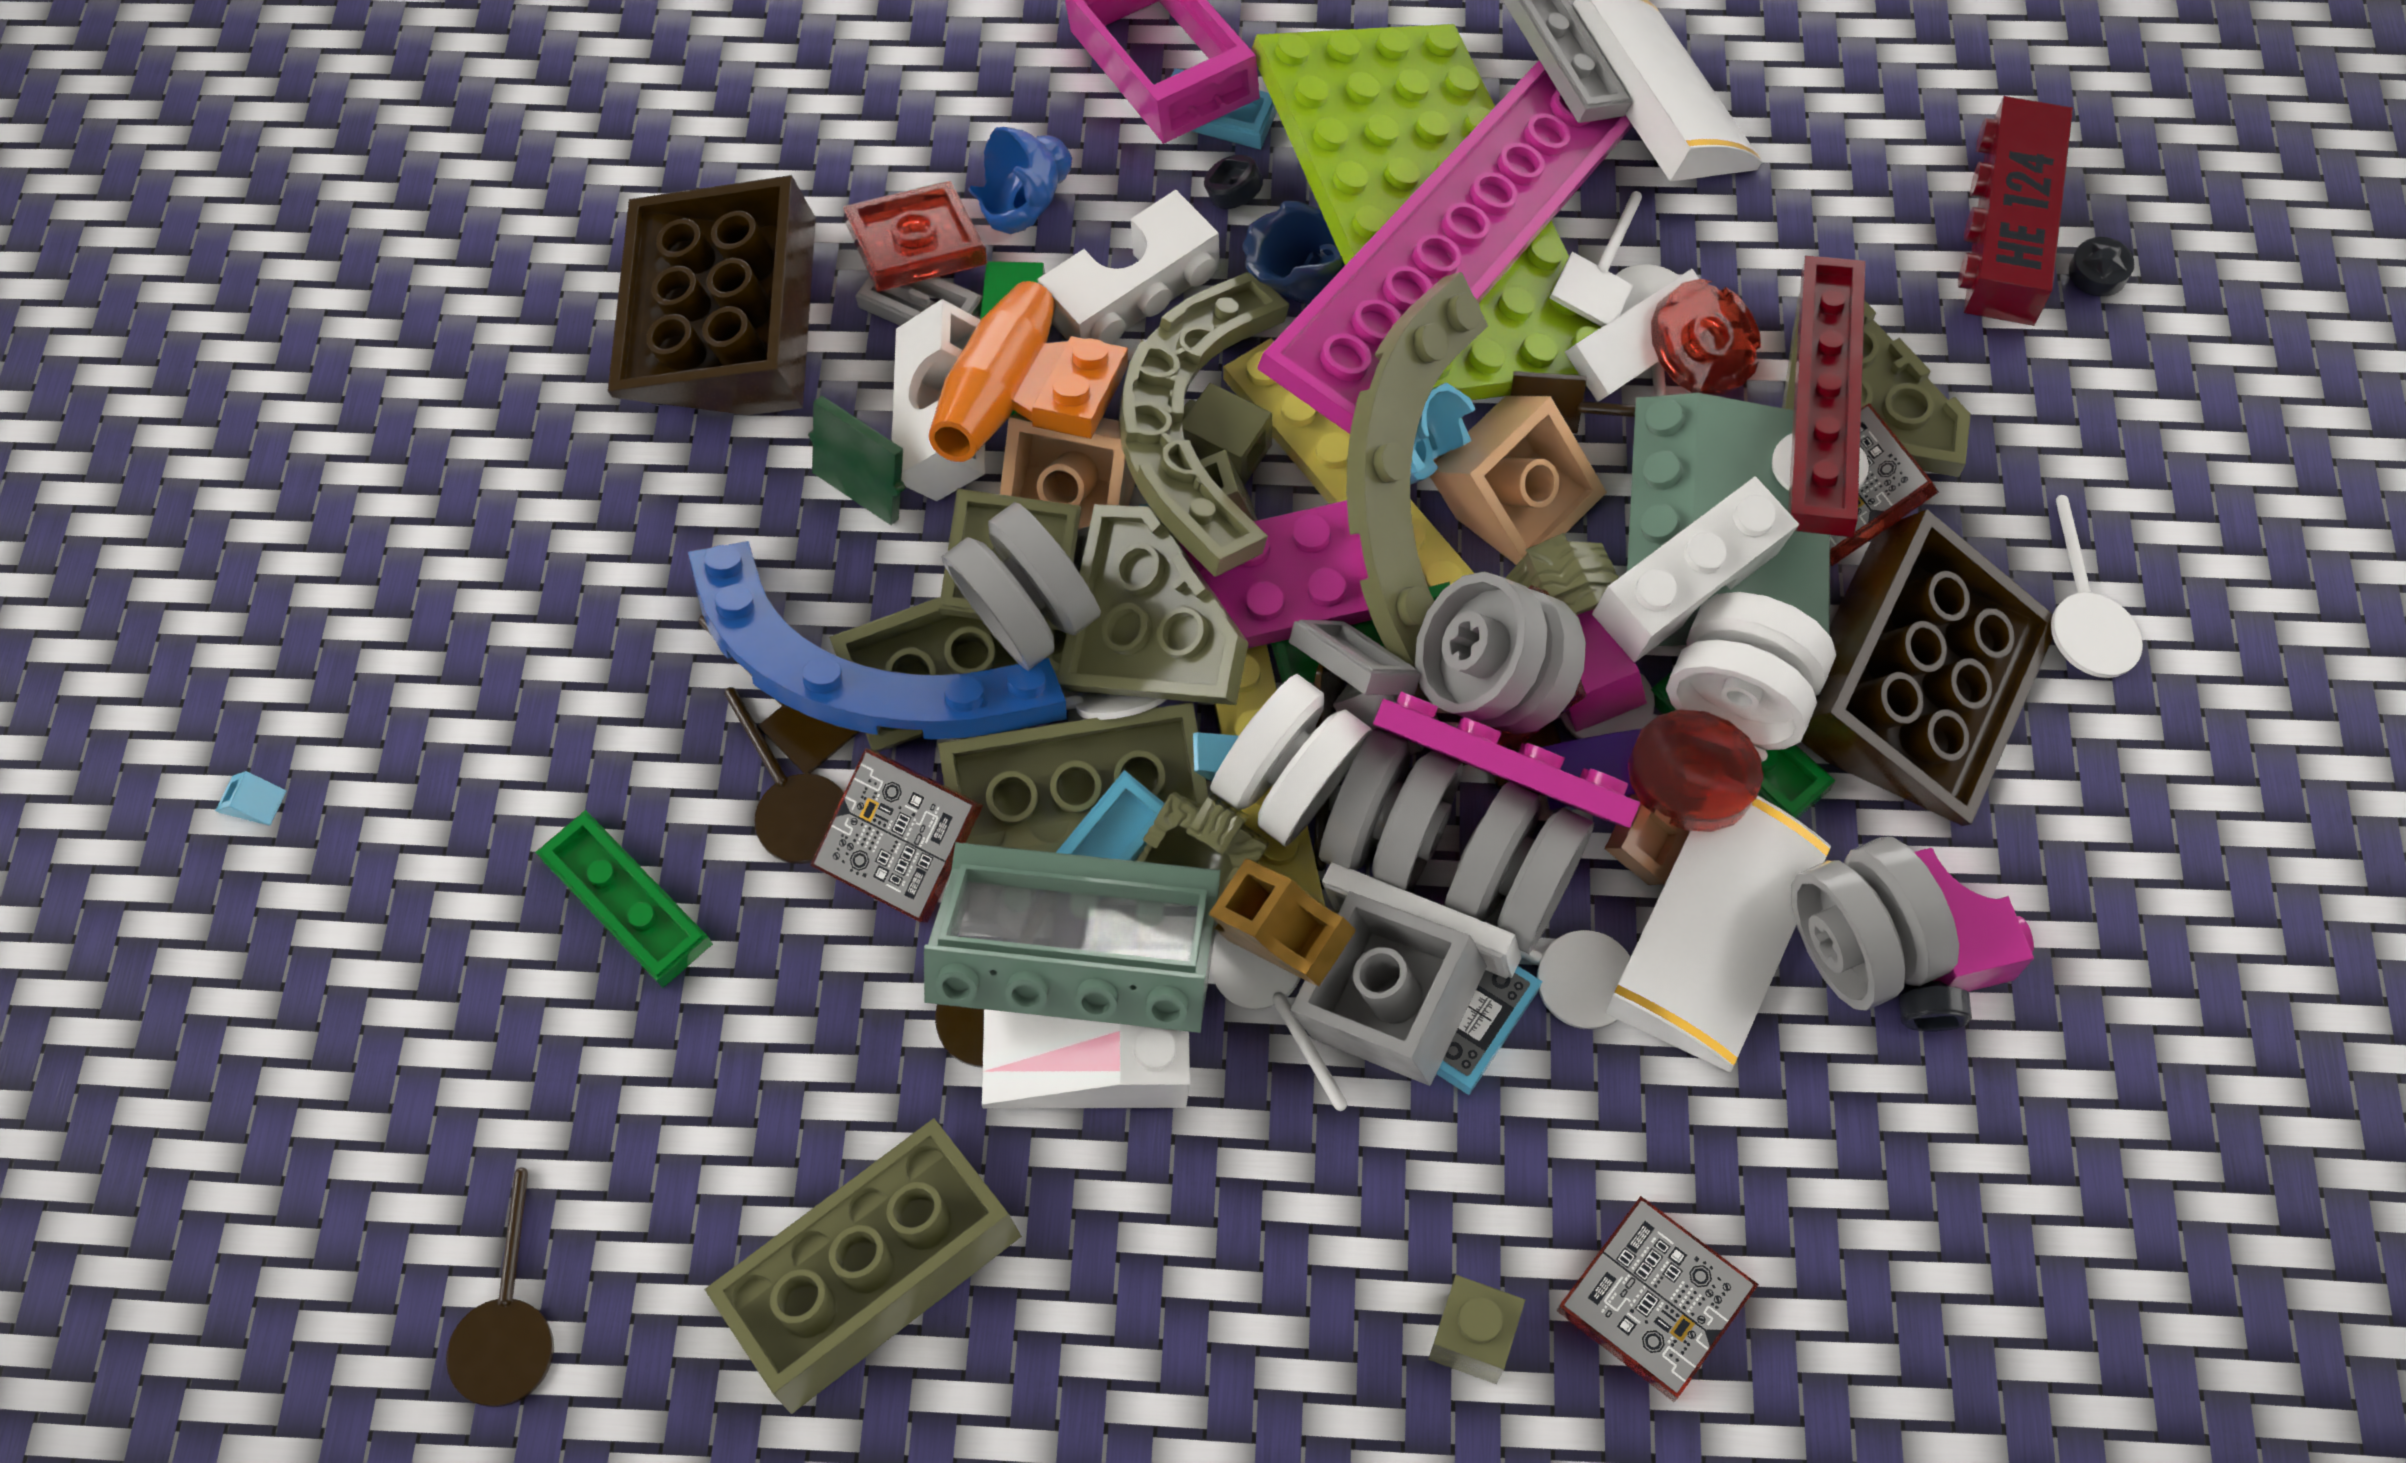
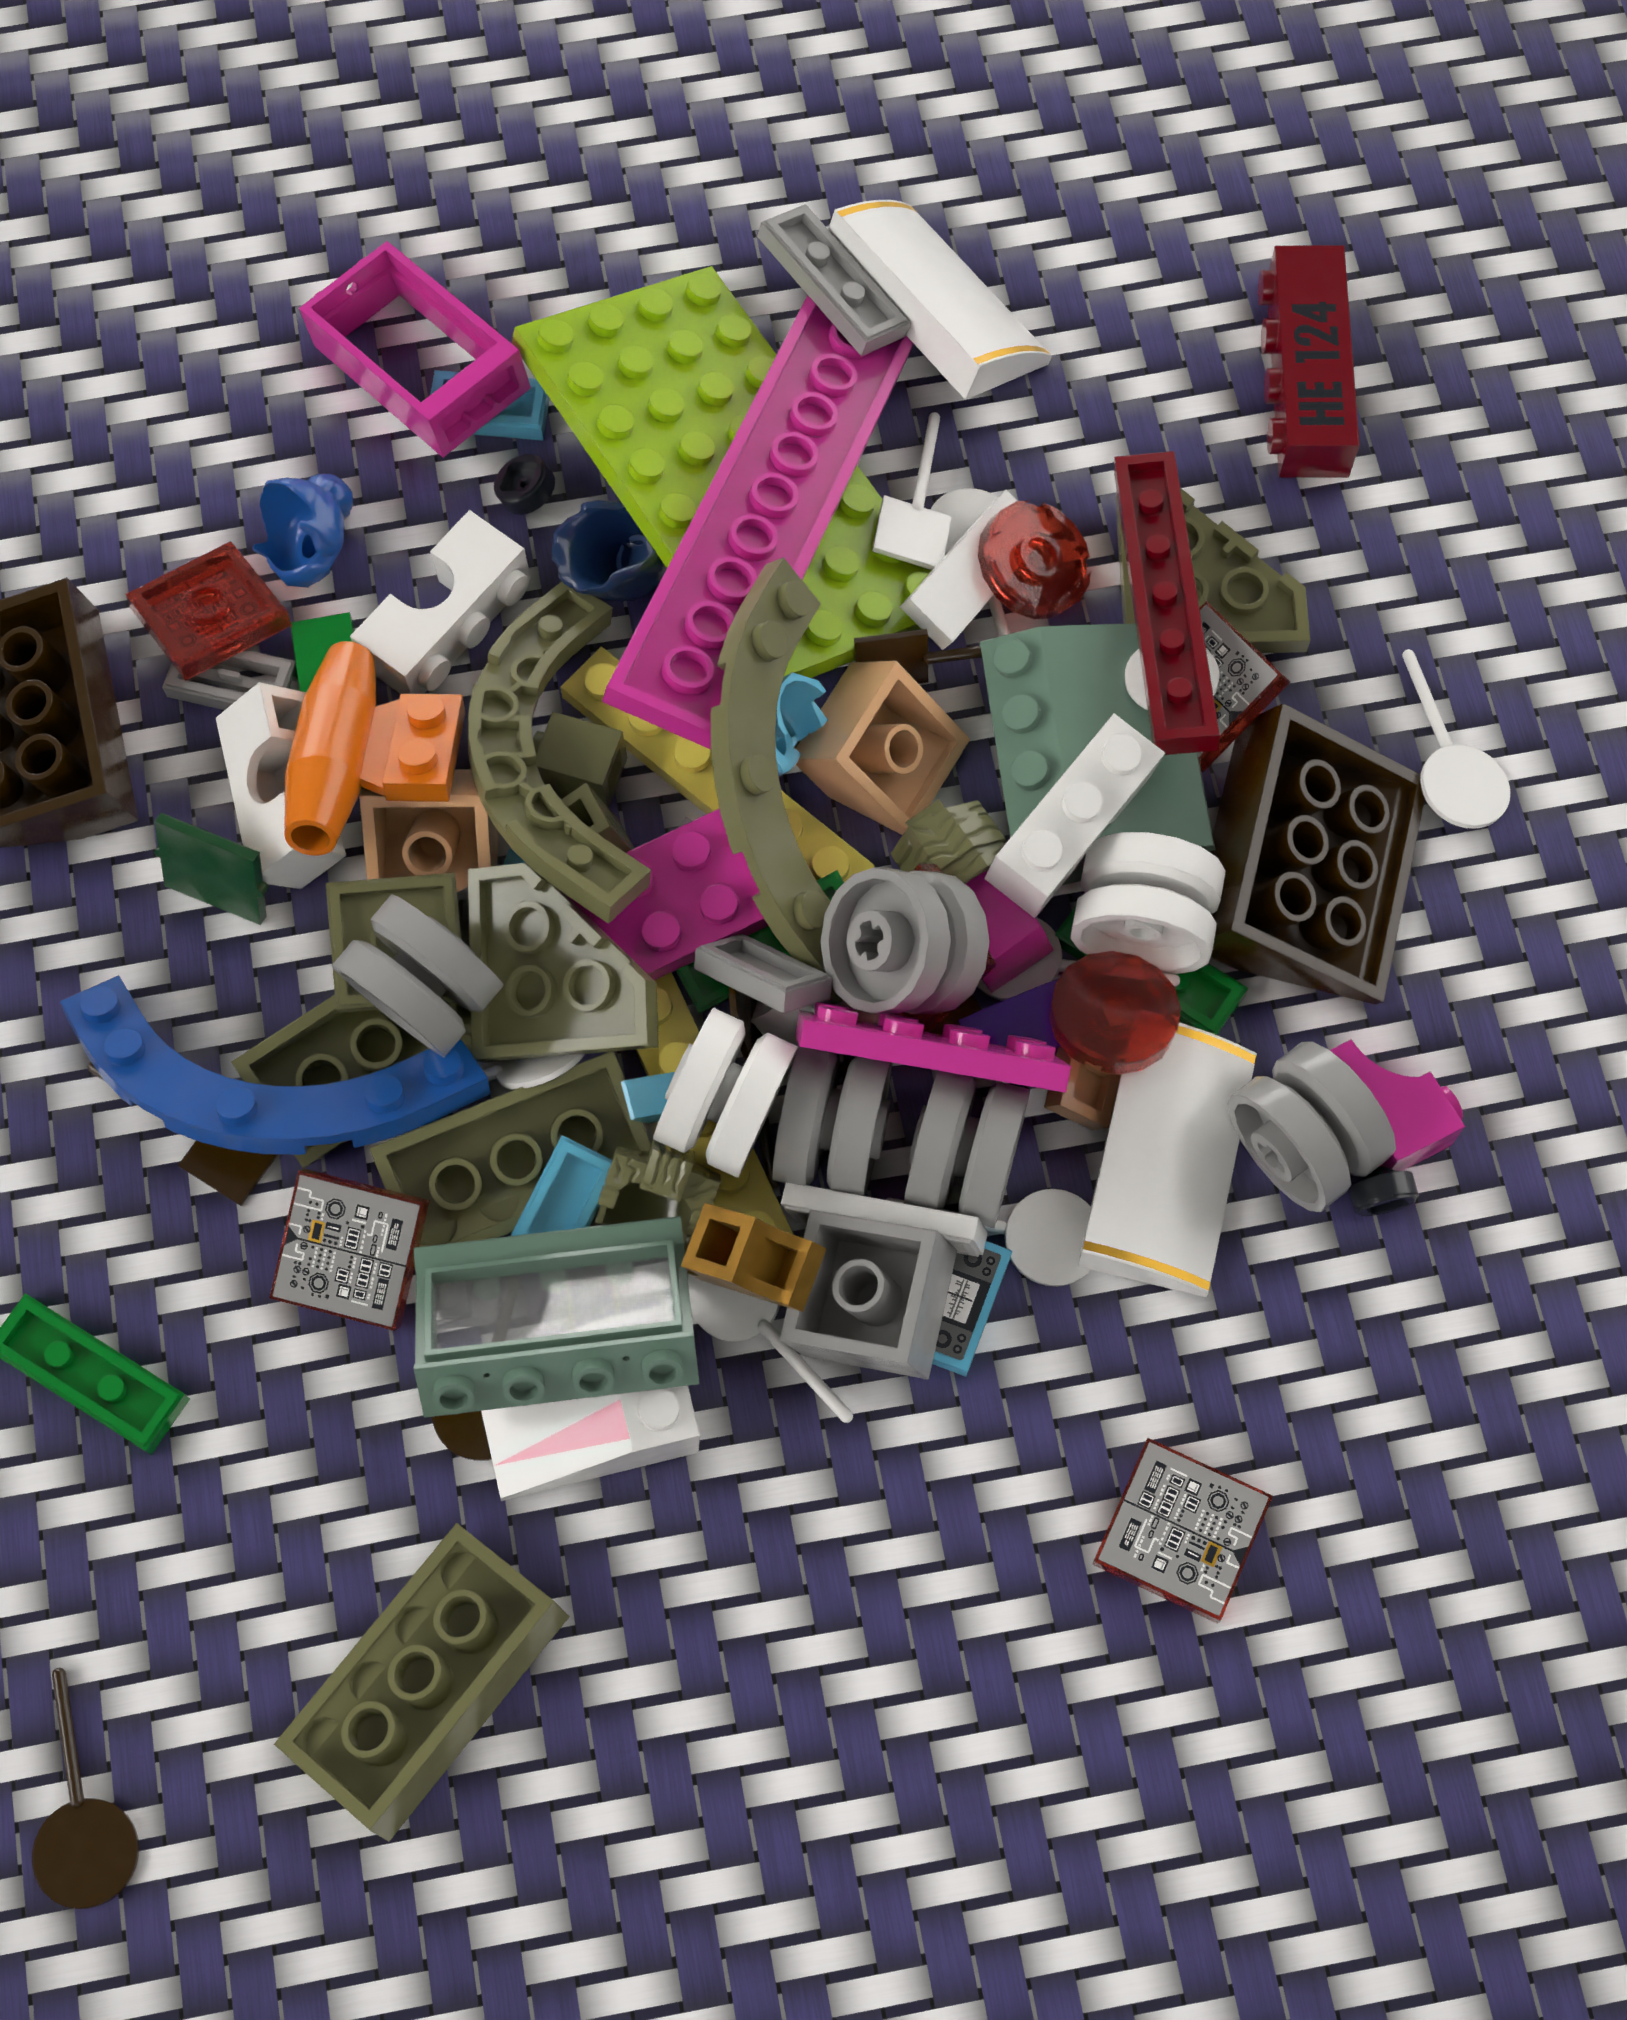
camera: 15 degrees left, 5 degrees up
dark brown piece [724,687,846,864] -> none
olive brick [1428,1275,1526,1384] -> none
black tile [2069,237,2134,297] -> none

